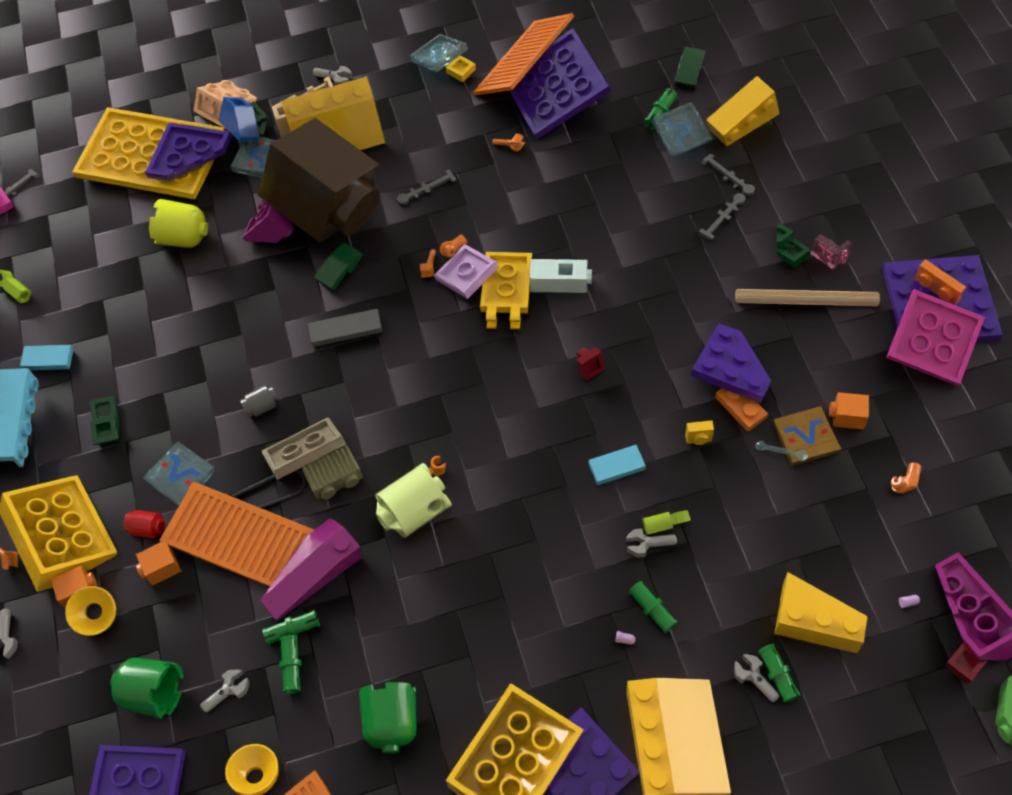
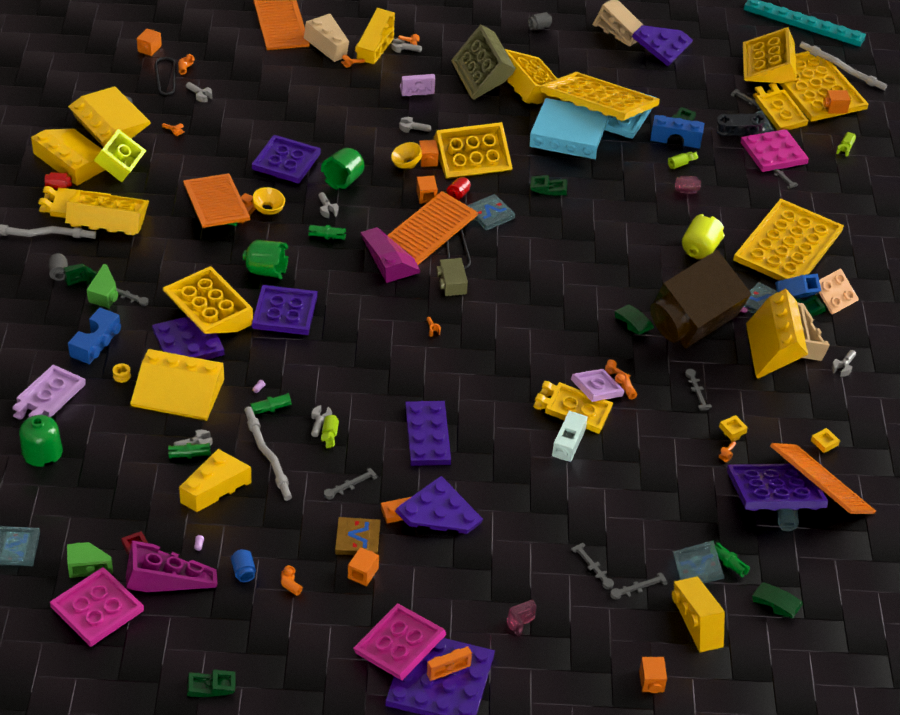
camera: 100 degrees right, 15 degrees down
medium azure tile [20,345,73,370] -> none
dark purple plate [145,123,232,181] -> none
dark grey brick [240,385,279,418] -> none
dark tan tile [262,417,346,480] -> none
green pin [263,610,320,645] -> none
dark grey tile [308,309,382,347] -> none
yellowish green cylinder [376,463,452,538] -> none
clear light blue tile [410,34,468,72] -> none
dark red tile [576,347,606,381] -> none
medium azure tile [589,445,646,486] -> none
yellow plate [685,421,714,445] -> none
tan axle [735,289,880,306] -> none
clear light blue hinge [755,441,808,461] -> none
dark green slope [777,223,811,268] -> none
none -> blue brick [231,549,256,582]
none -> light grey bar [244,407,292,501]
none -> dark purple plate [252,285,318,335]
none -> dark grey piece [324,468,377,499]
none -> dark purple plate [405,401,451,466]
none -> orange brick [639,657,667,693]
none -> clear pink brick [675,176,701,194]
none -> yellow tile [719,415,748,442]

